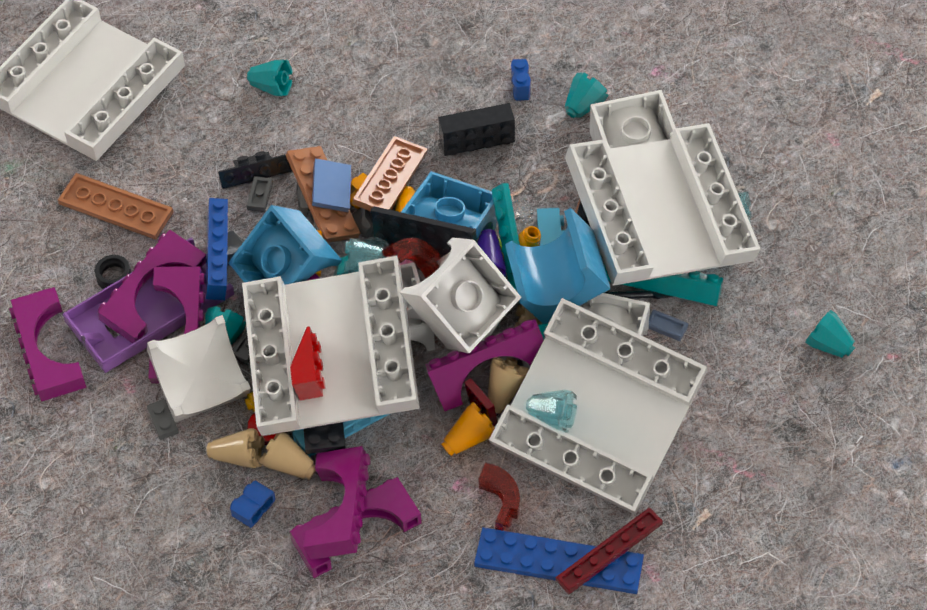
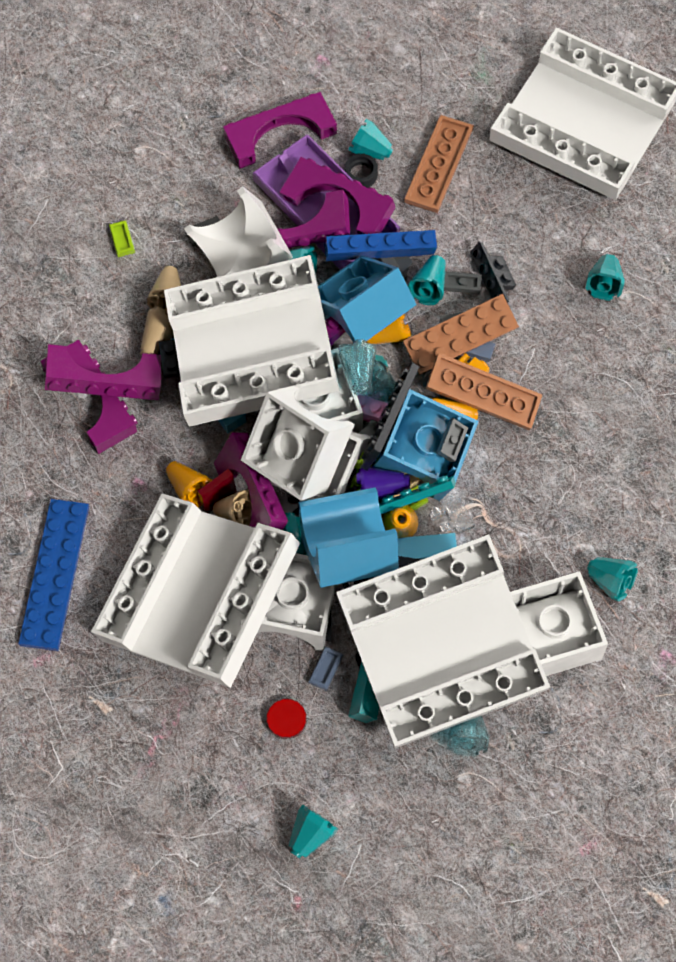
camera: 85 degrees right, 10 degrees up
blue brick [230,480,276,528] -> none
red slope [290,326,326,401] -> none
medium blue tile [312,158,351,212] -> none
clear red arch [381,238,441,279] -> none
black brick [438,103,515,156] -> none
clear red arch [479,462,520,531] -> none
blue brick [511,59,531,101] -> none
clear light blue cone [526,390,577,433] -> none
dark red tile [555,507,663,595] -> none
none -> lime tile [109,220,135,257]
none -> red tile [267,699,307,739]
none -> teal cone [348,118,393,160]
none -> teal cone [408,255,446,305]
none -> plate [436,418,468,462]

